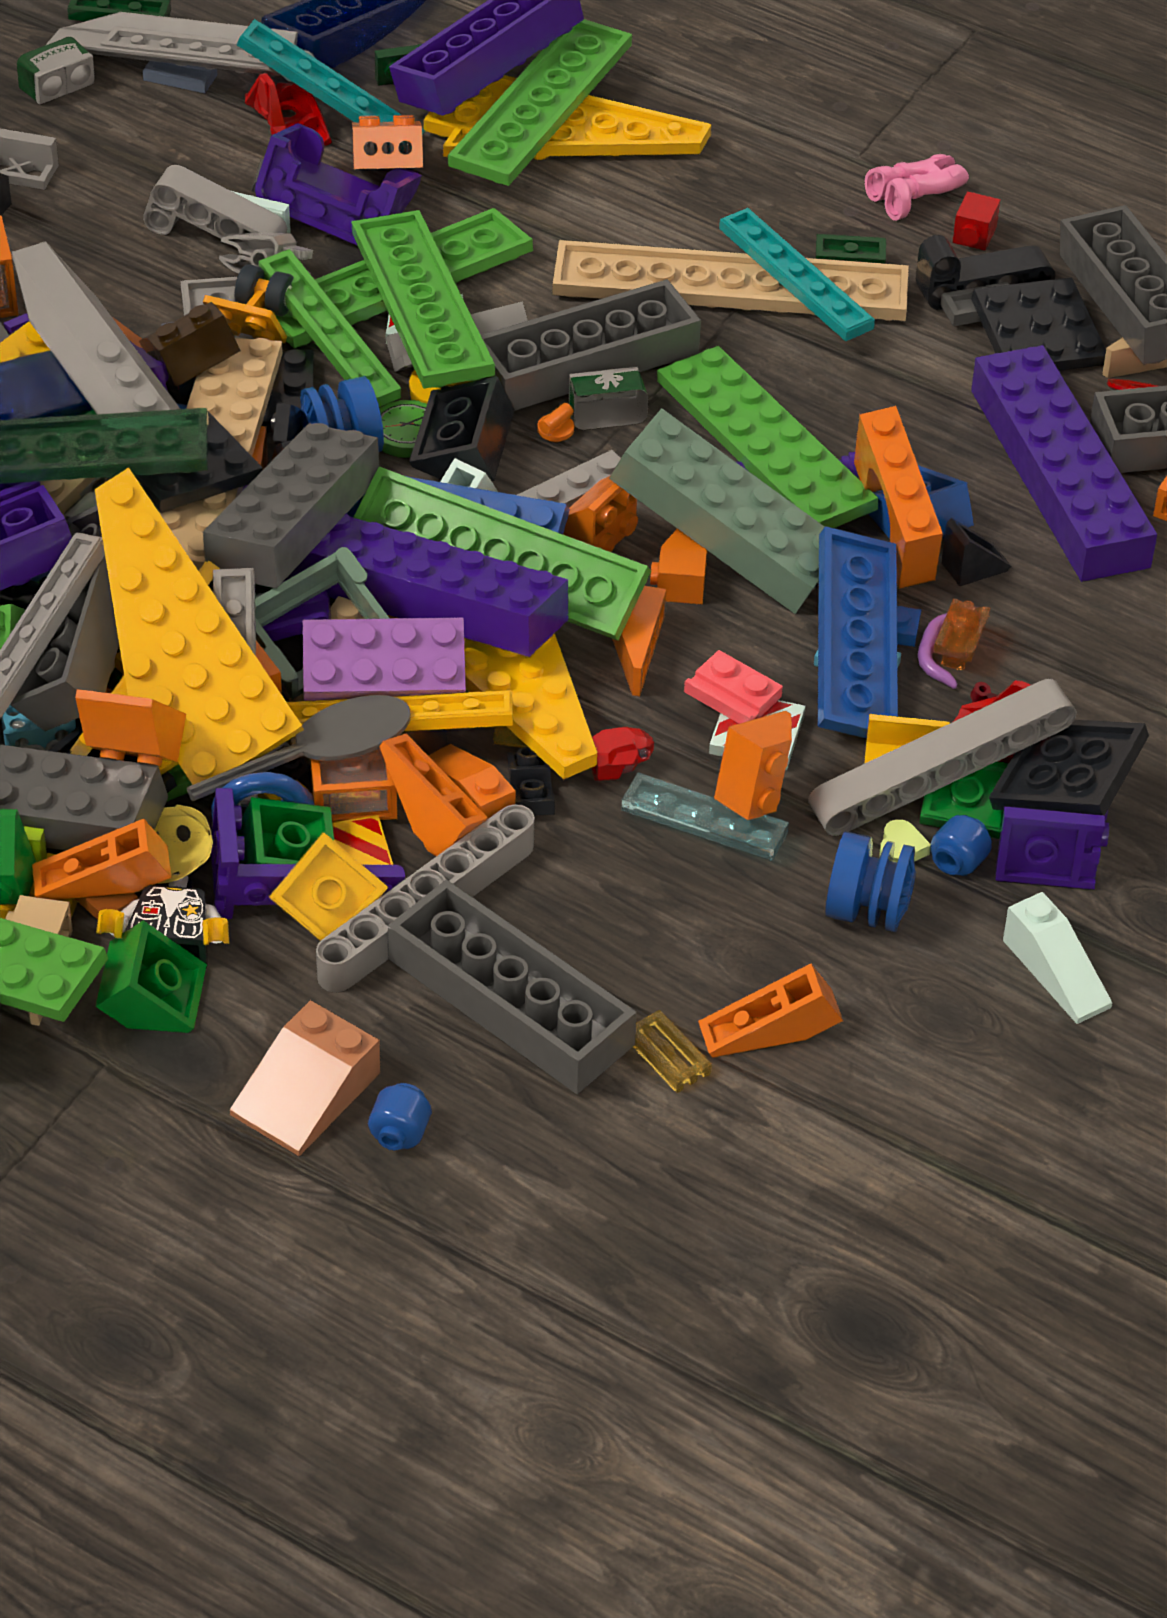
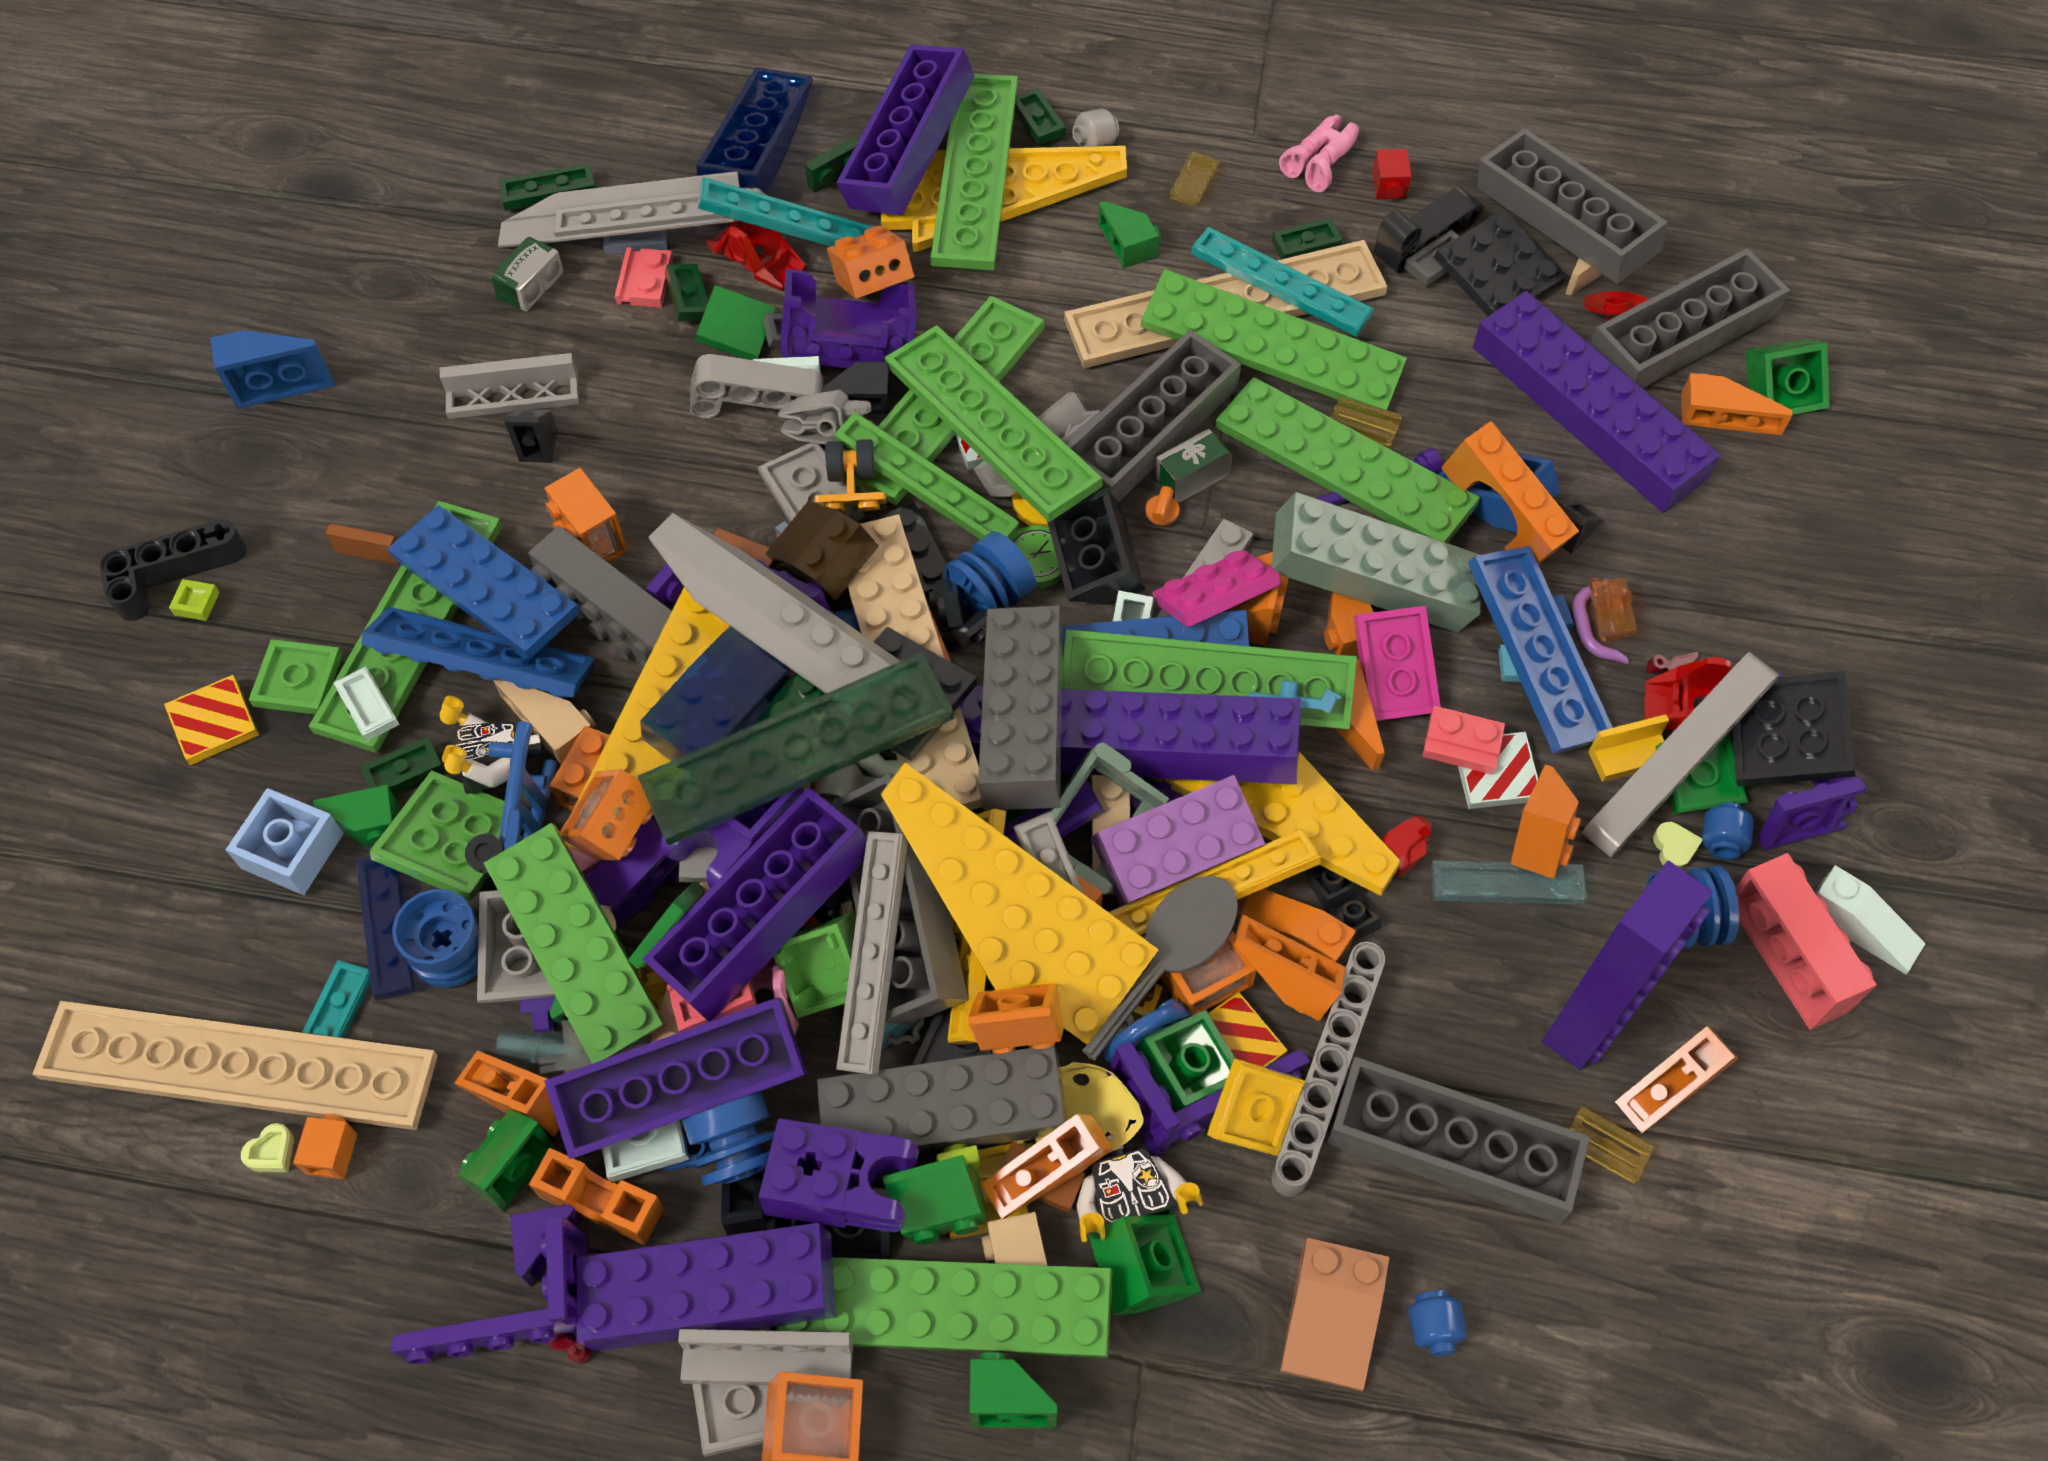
camera: 20 degrees left, 15 degrees up
none -> coral plate [615,247,673,308]
none -> dark green plate [665,264,708,321]
none -> green tile [695,285,776,360]
none -> black slope [821,361,890,414]
none -> dark green plate [1015,88,1066,146]
none -> light grey head [1072,108,1119,147]
none -> green slope [1098,201,1161,269]
none -> bright green plate [1140,269,1407,417]
none -> dark pink plate [1153,550,1281,628]
none -> clear yellow tile [1169,152,1220,206]
none -> dark azure piece [1249,680,1341,714]
none -> clear yellow tile [1330,396,1403,447]
none -> dark pink plate [1353,606,1441,721]
none -> dark purple brick [1541,860,1713,1070]
none -> coral brick [1735,853,1877,1030]

